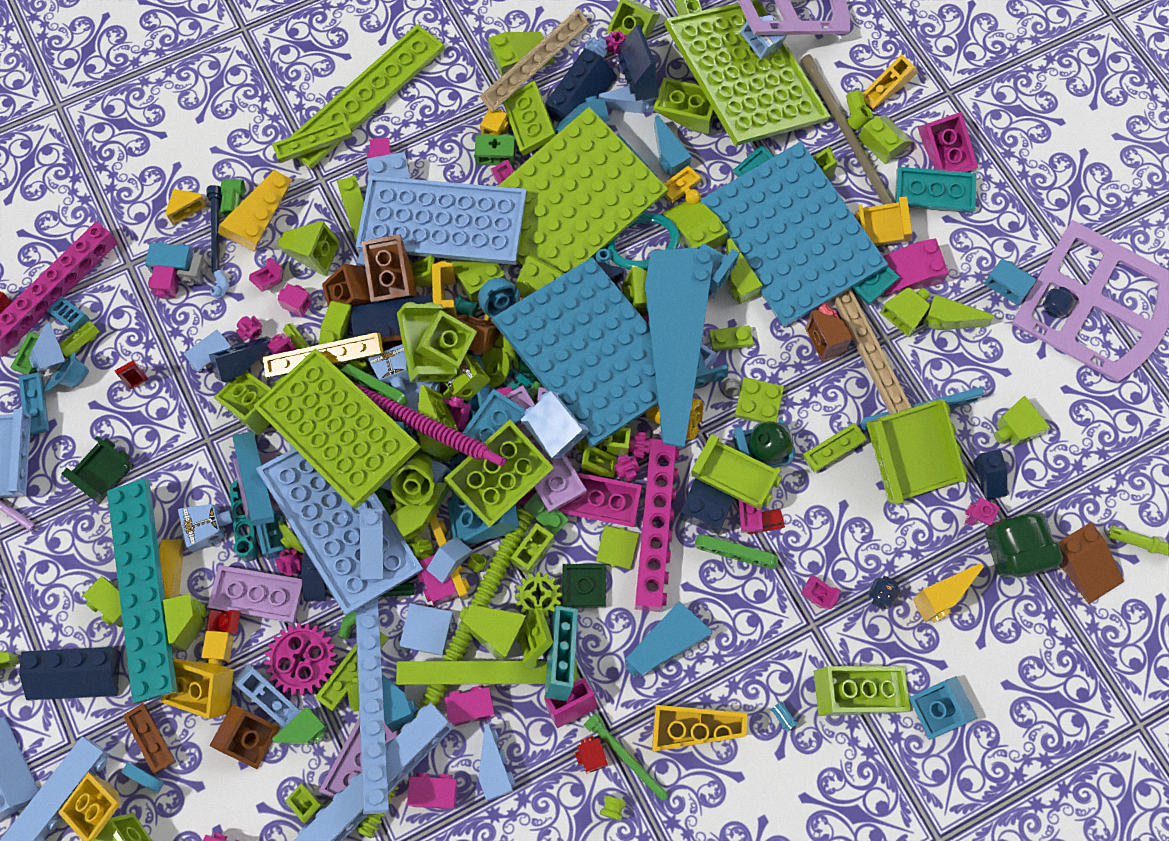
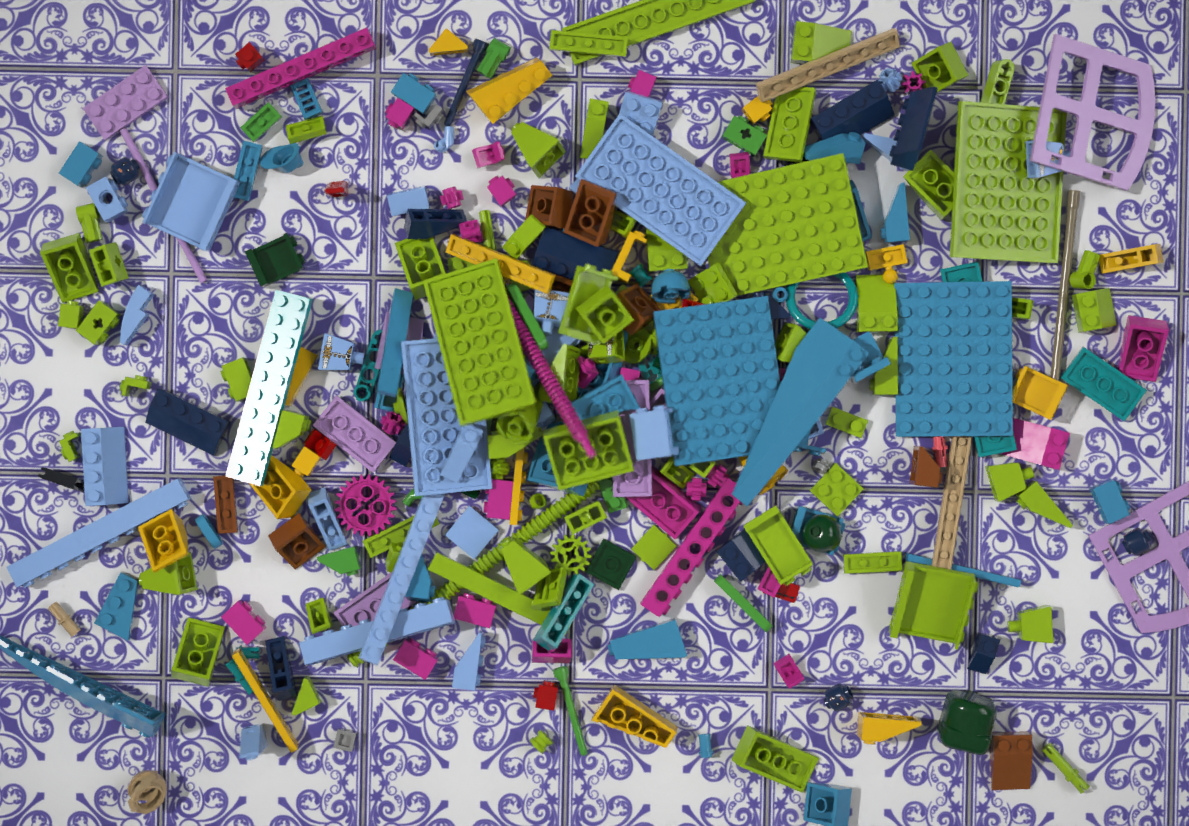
camera: 30 degrees right, 20 degrees up
light blue slope [29,322,65,372] -> none
light blue slope [426,537,472,584] -> none
dark pink bracket [965,497,999,526] -> none

